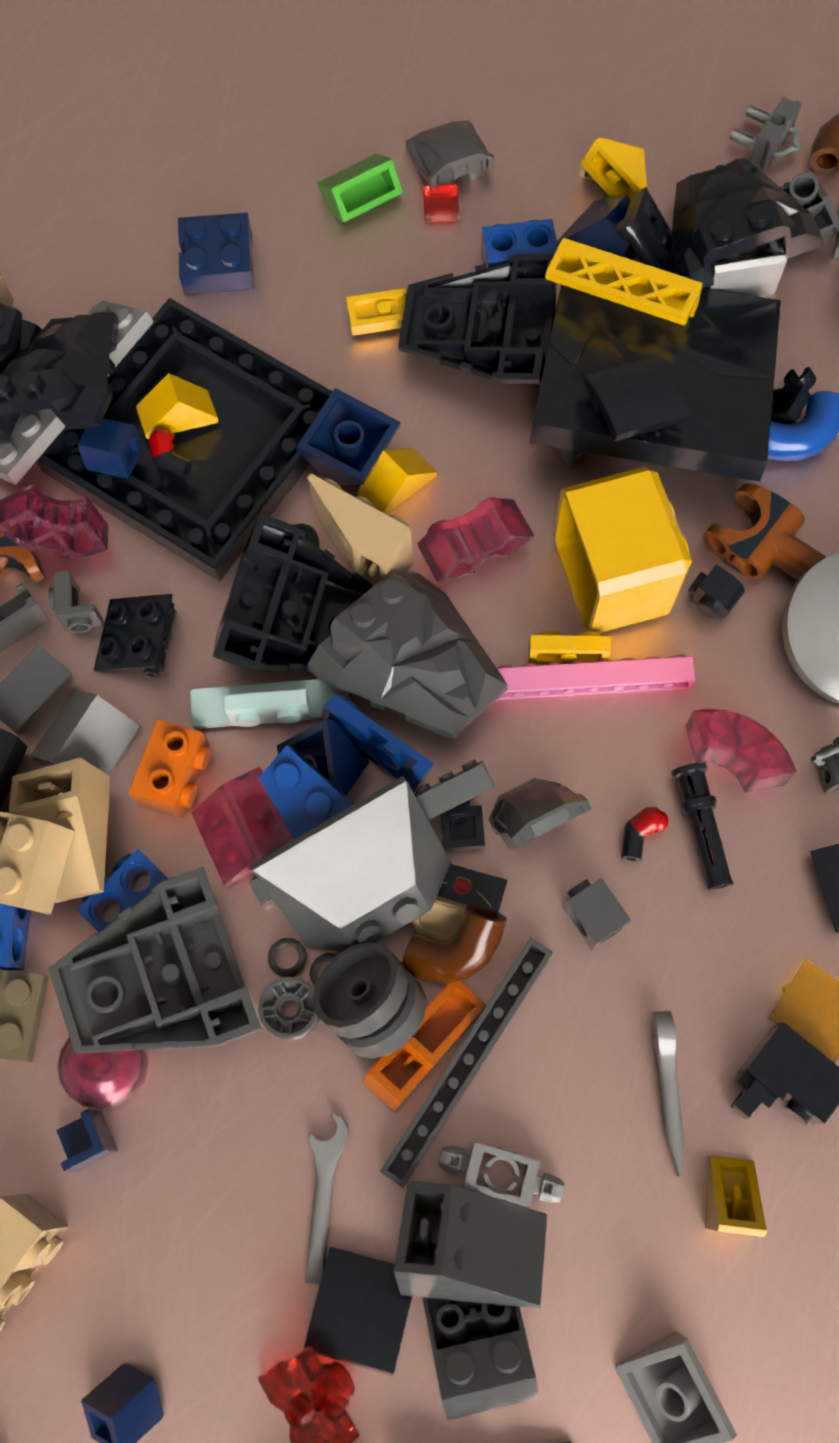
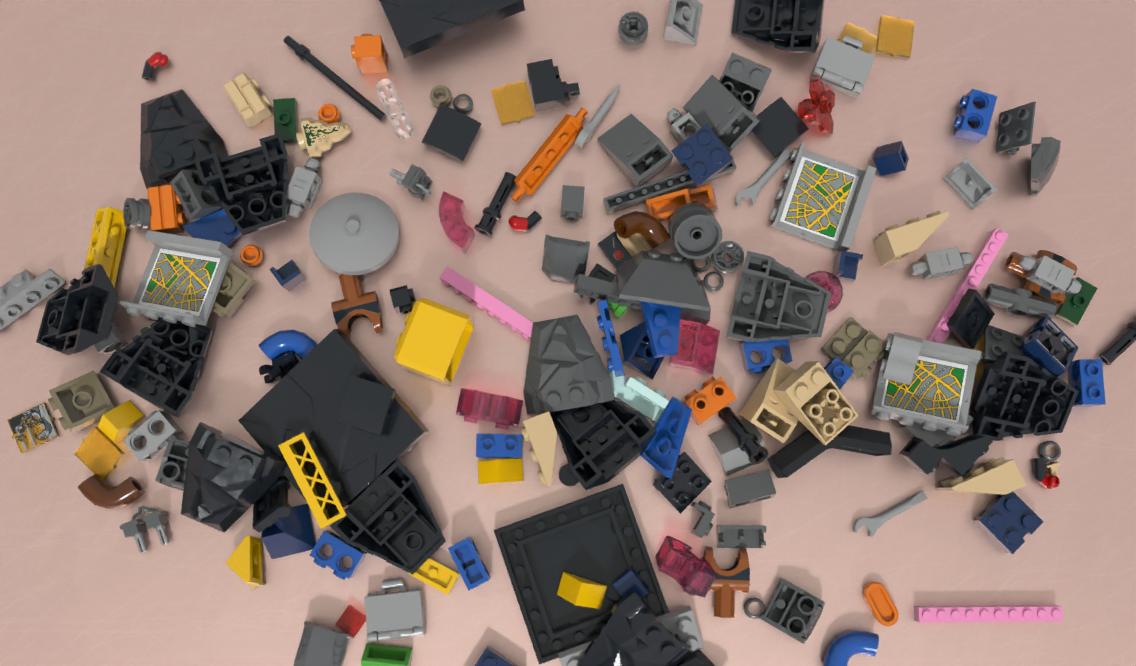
camera: 150 degrees left, 10 degrees up
arm [149,429,193,478] -> none
dark blue slope [297,388,401,485] -> none
yellow plate [528,631,611,664] -> none
yellow slope [705,1155,767,1237] -> none
none -> light grey piece [364,578,426,642]
none -> blue brick [448,536,491,591]
none -> blue brick [476,434,523,458]
none -> orange plate [510,107,588,203]
none -> dark grey slope [597,114,673,187]
none -> dark grey wheel [618,12,648,46]
none -> blue wing [641,396,692,479]
none -> dark blue piece [671,124,734,188]
none -> black pin [718,407,768,464]
none -> panel [769,142,877,252]

